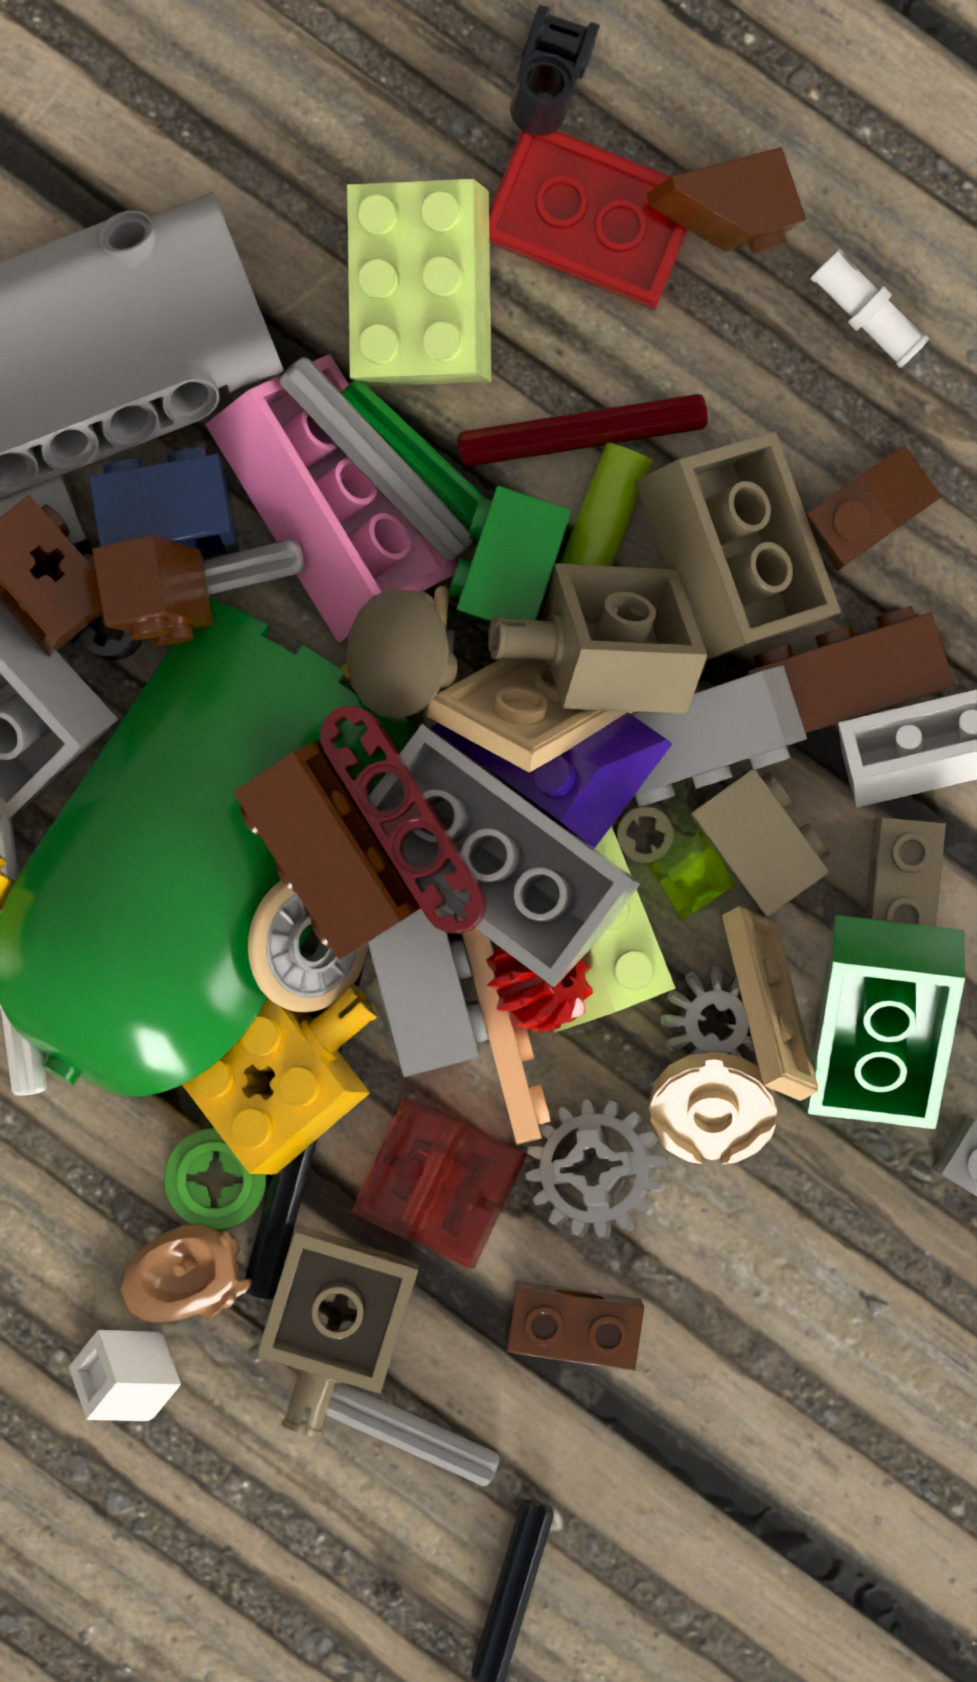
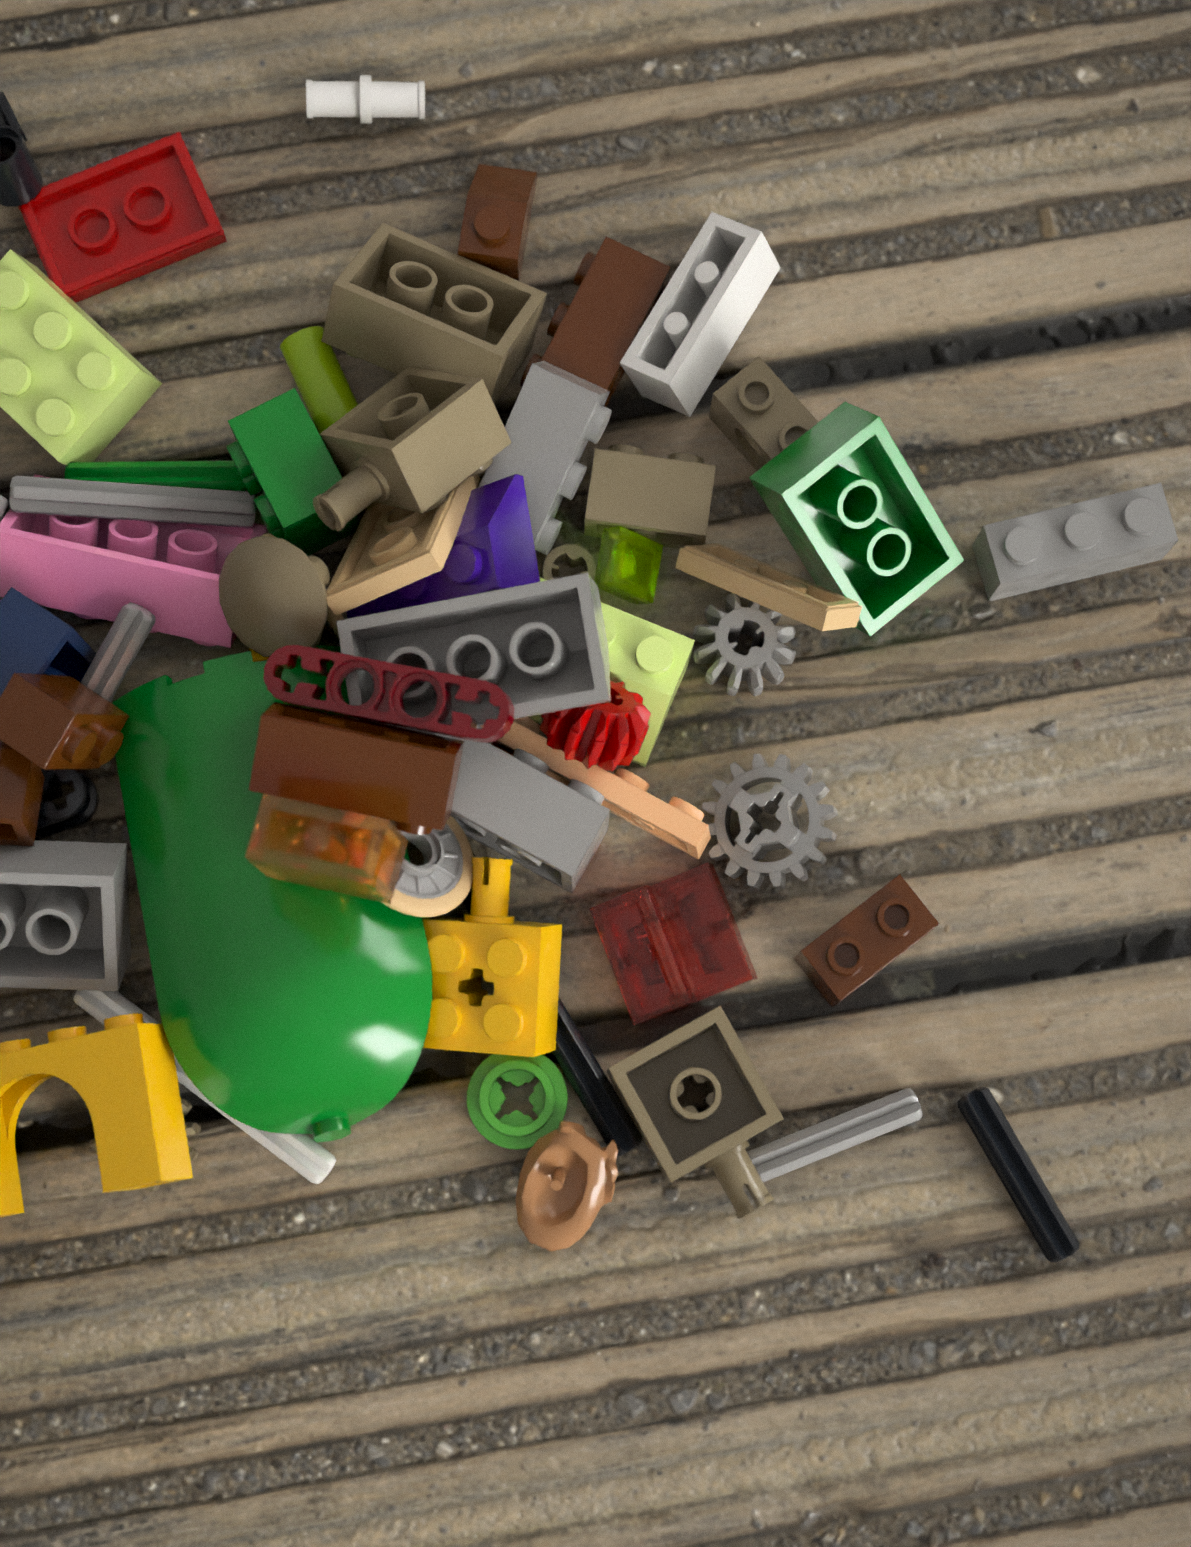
camera: 45 degrees left, 10 degrees down
white panel [69,1330,181,1421] -> none
dark red axle [457,394,708,467] -> none
reddish brown slope [646,147,806,255] -> none
tile [649,1051,777,1165] -> none
none -> clear orange brick [245,794,408,904]

